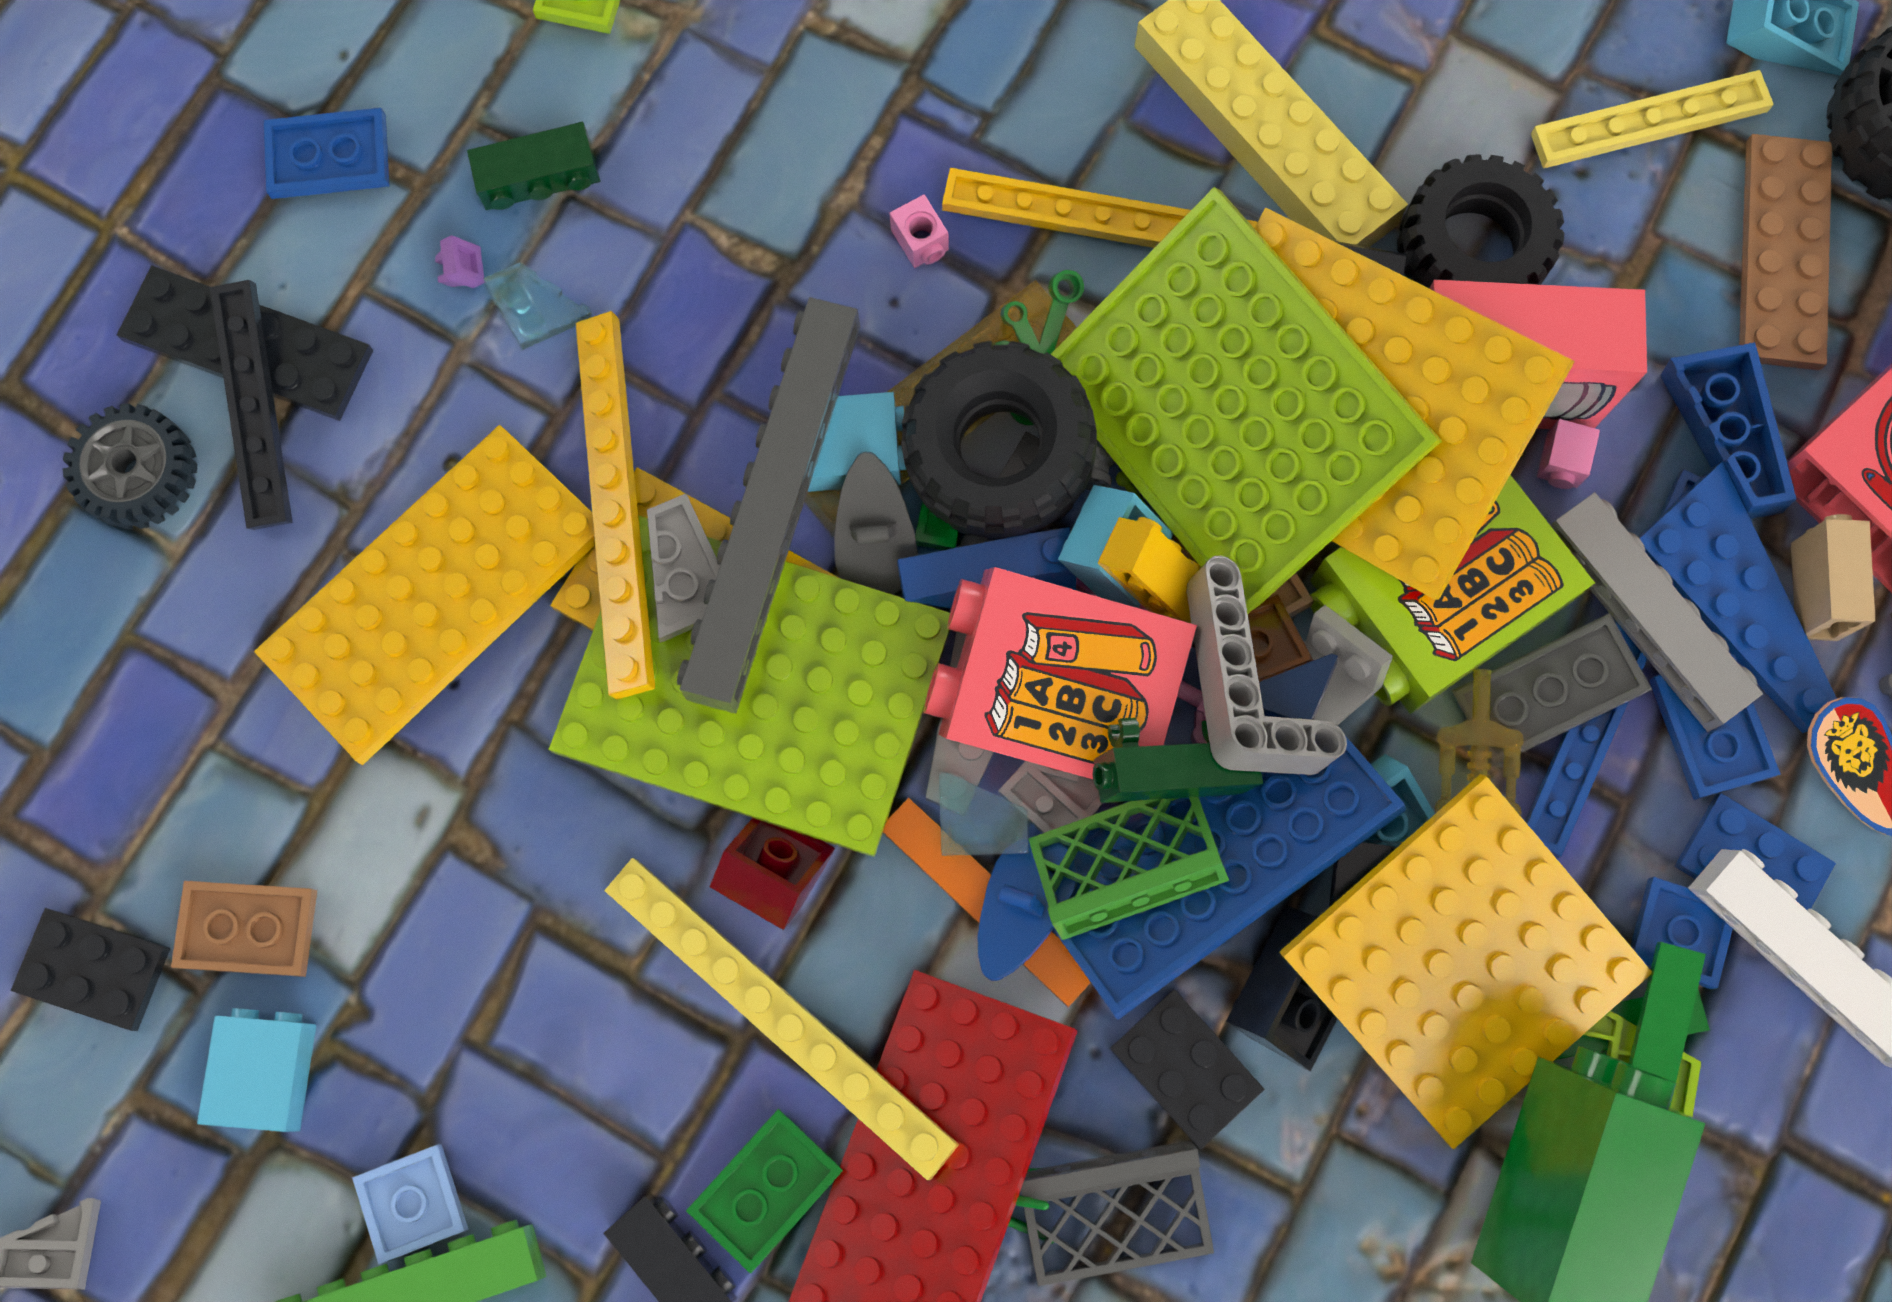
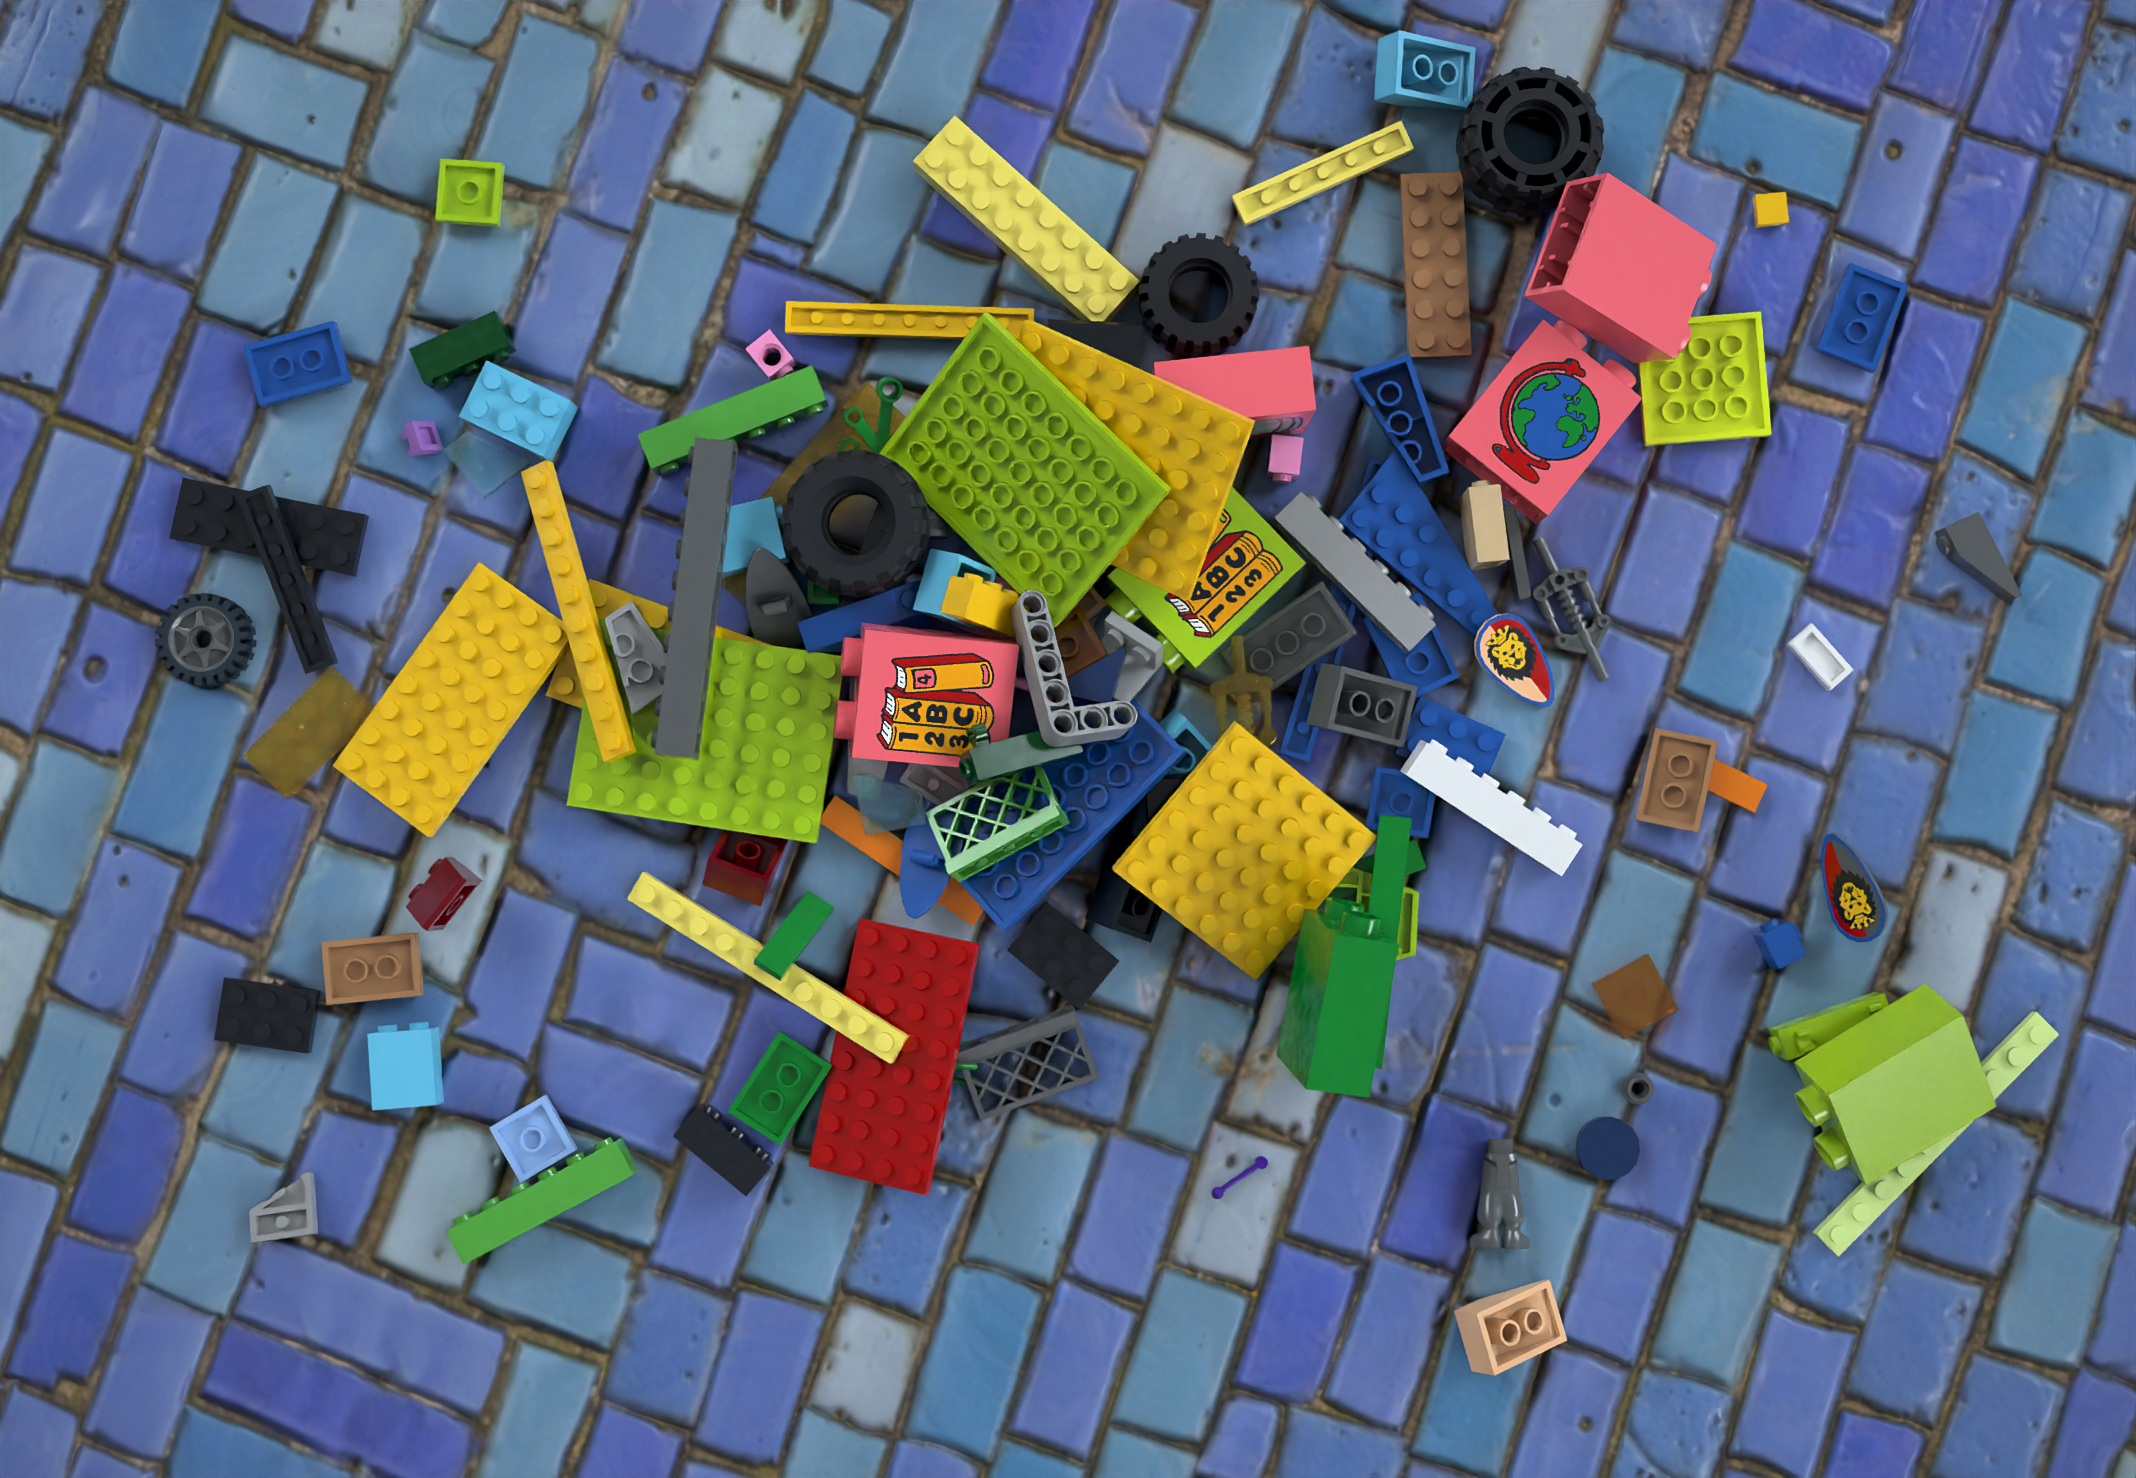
camera: 15 degrees left, 10 degrees up
none -> clear yellow plate [242,666,375,799]
none -> dark red slope [406,857,482,931]
none -> medium azure brick [459,360,578,462]
none -> bright green brick [637,365,829,475]
none -> green tile [754,891,834,981]
none -> dark grey slope [1306,663,1418,747]
none -> dark grey tile [1503,505,1531,602]

